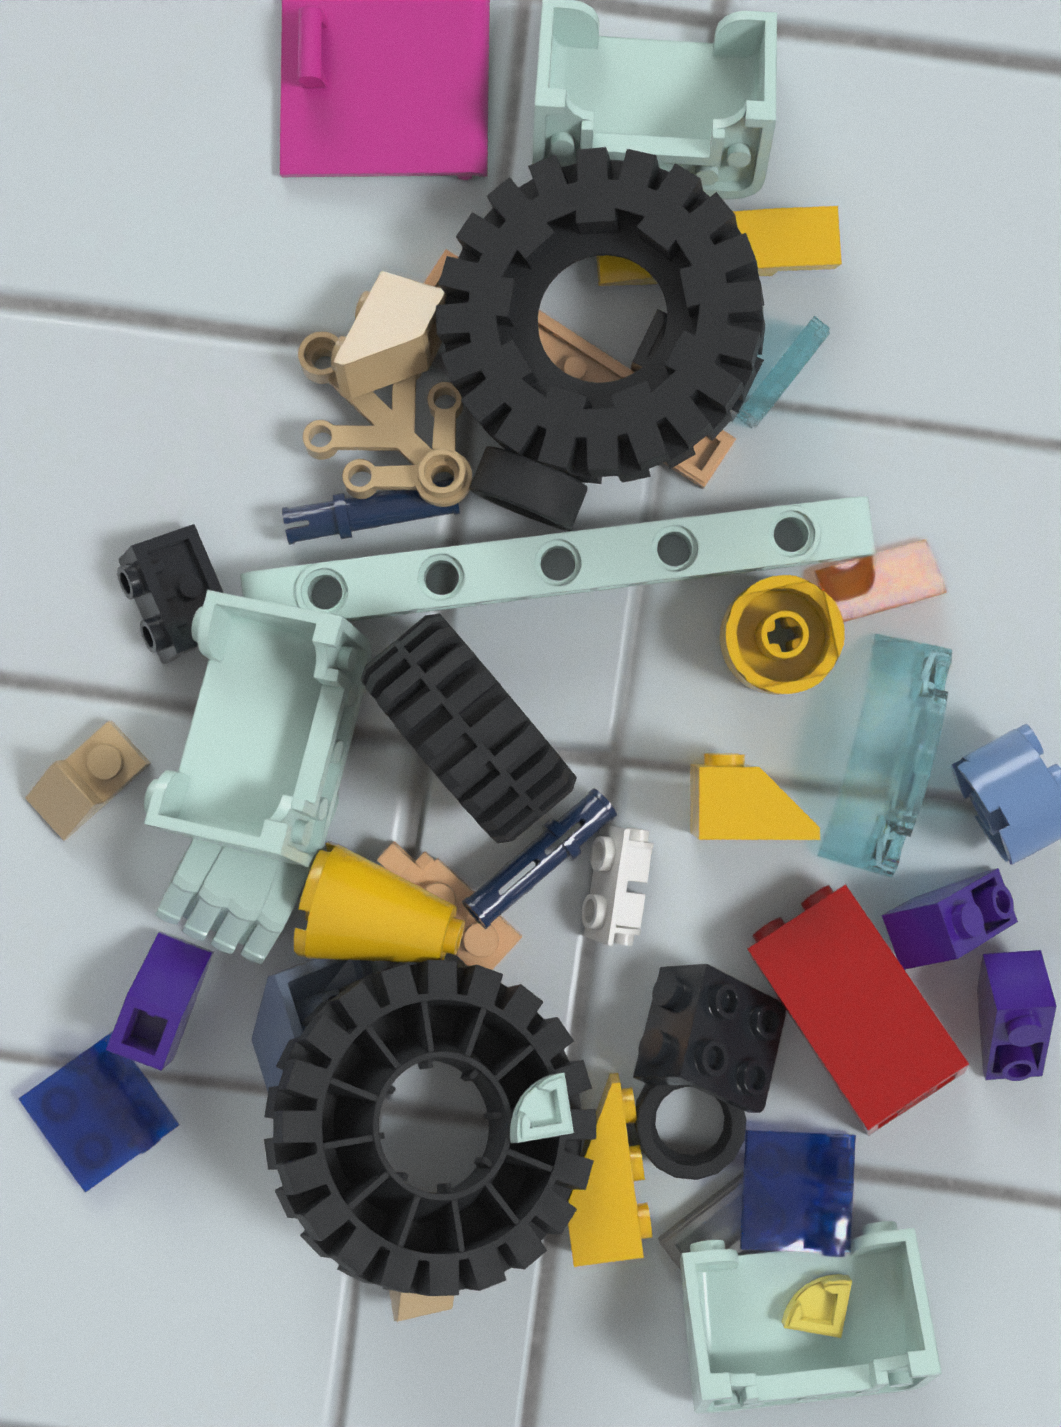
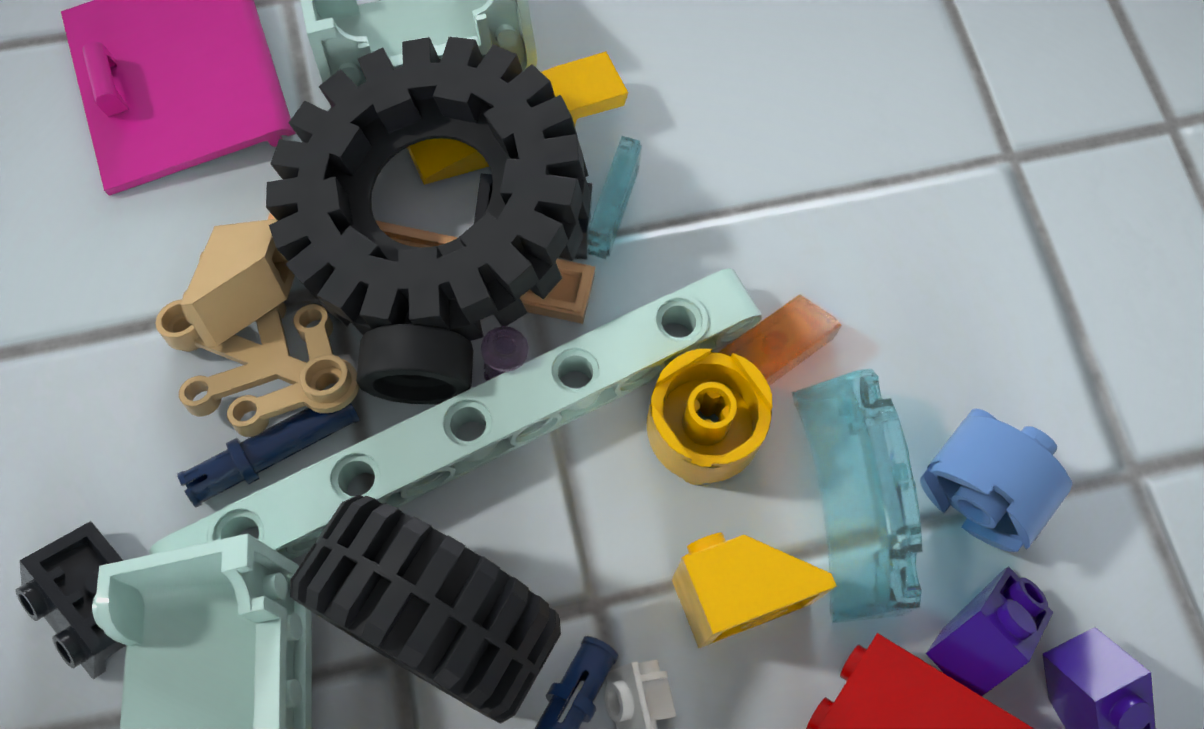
camera: 20 degrees left, 20 degrees down
none -> clear purple pin [481,326,529,381]

